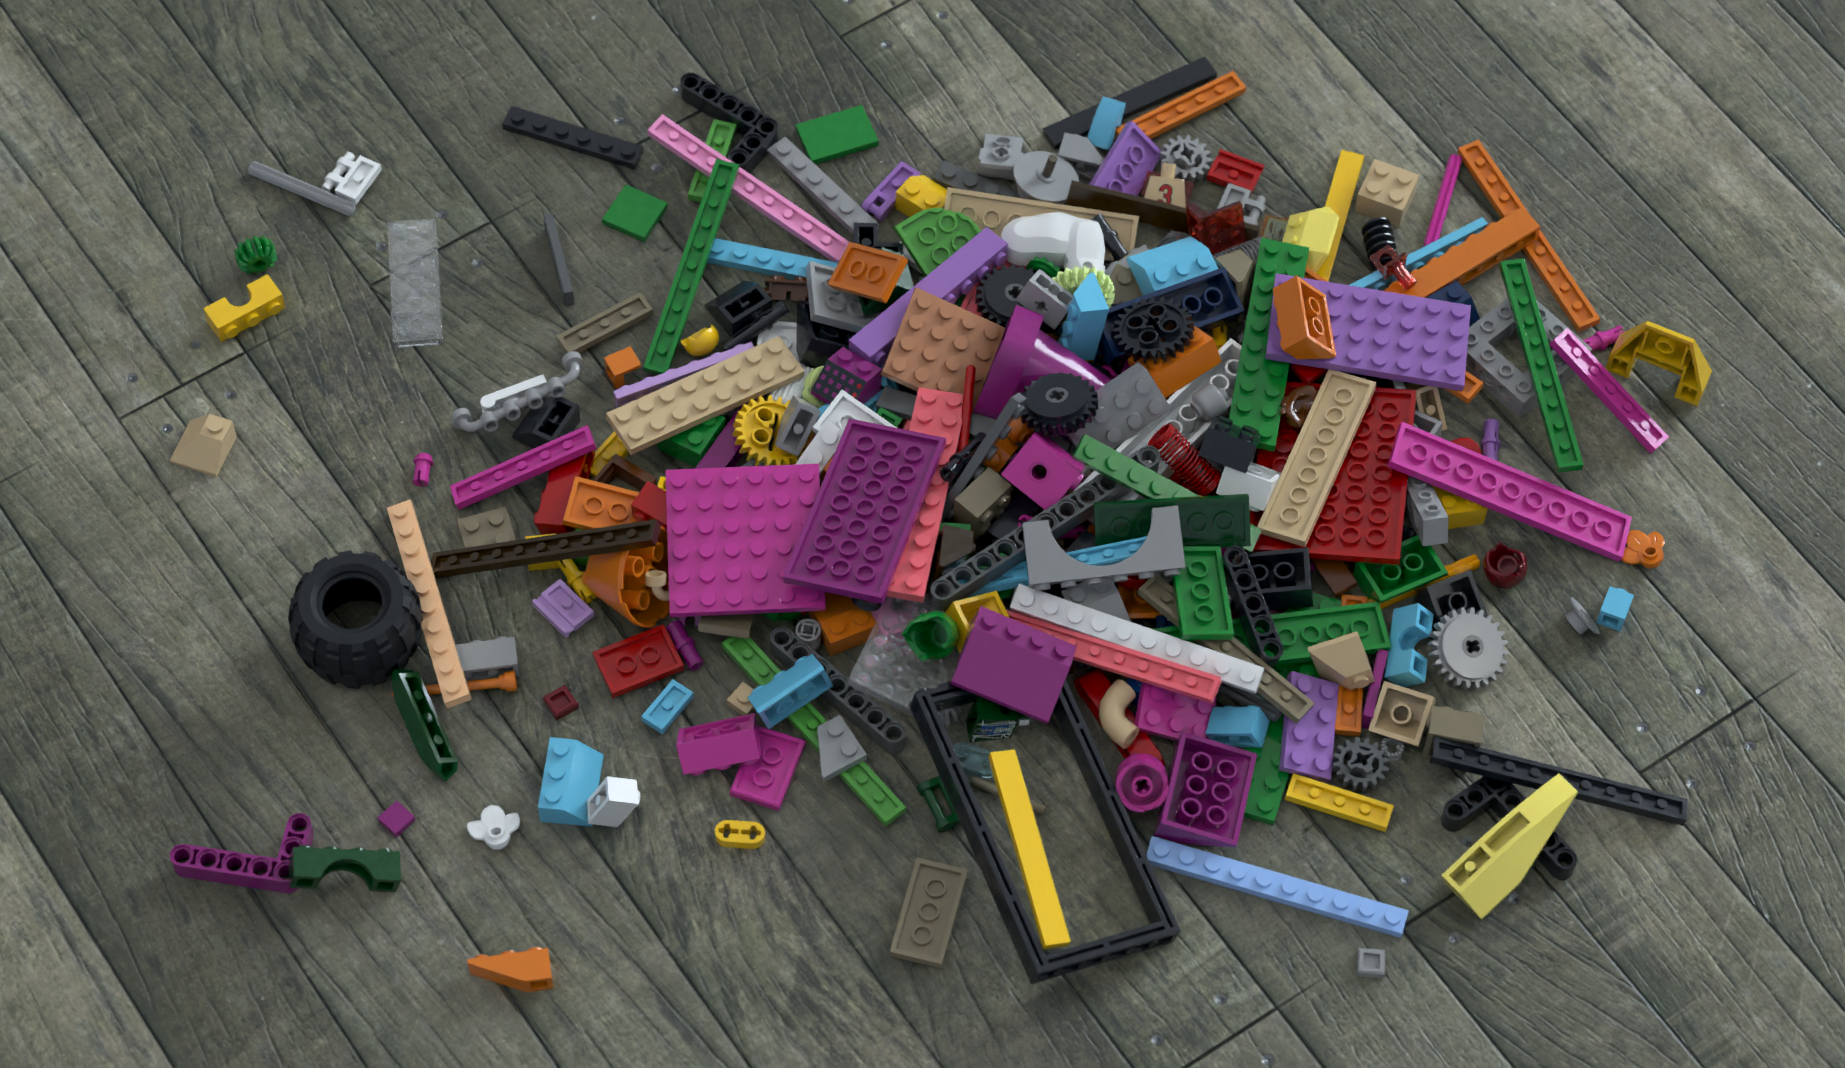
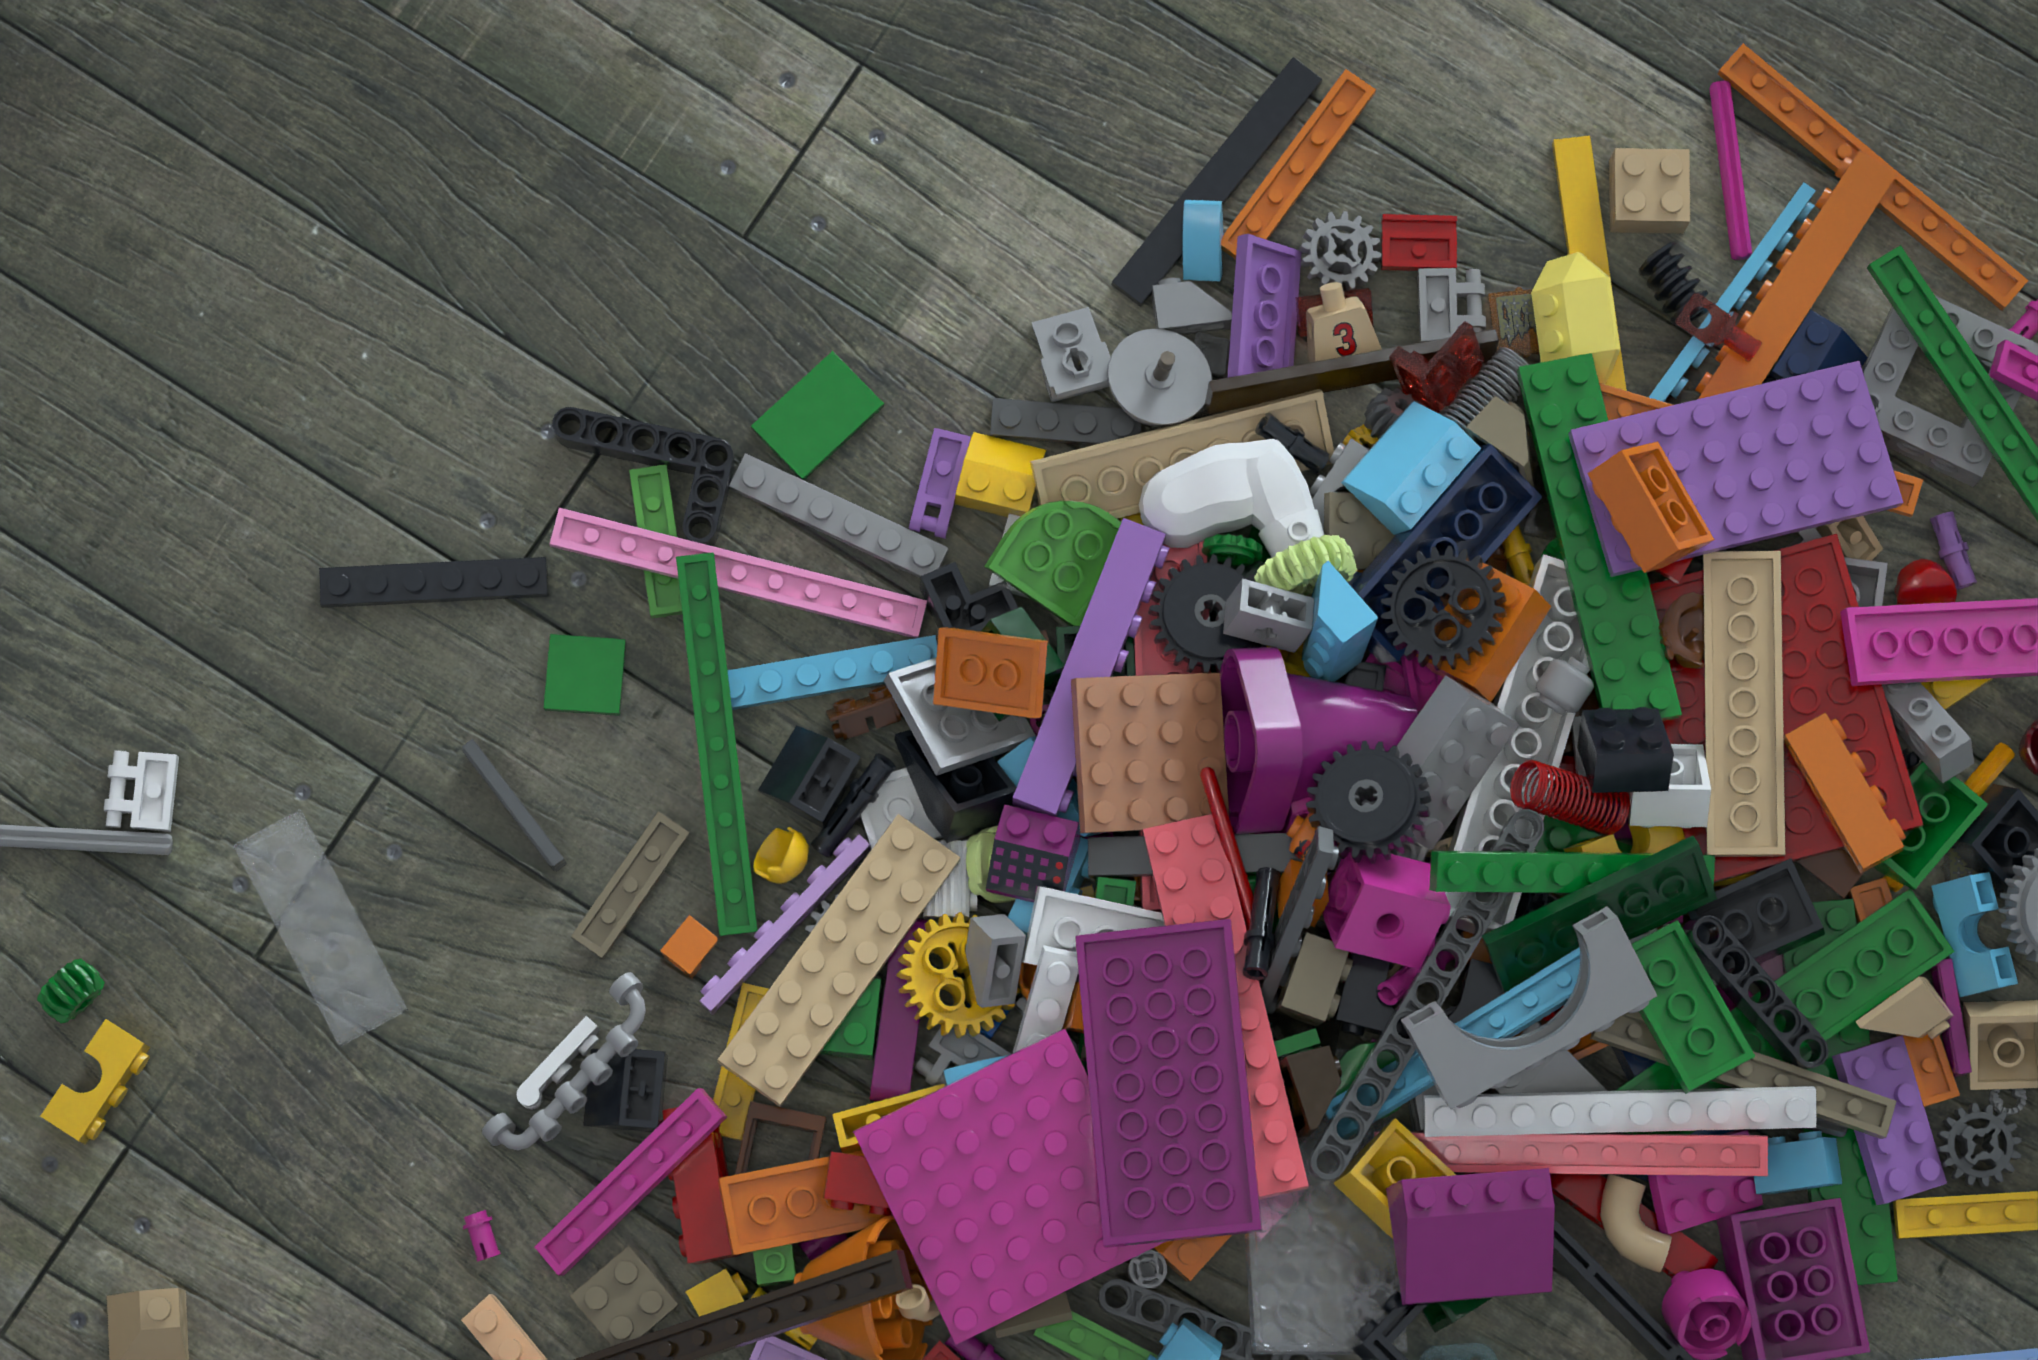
camera: 25 degrees left, 20 degrees up
green hair [902,611,959,661] -> none
none -> orange brick [1783,713,1906,873]

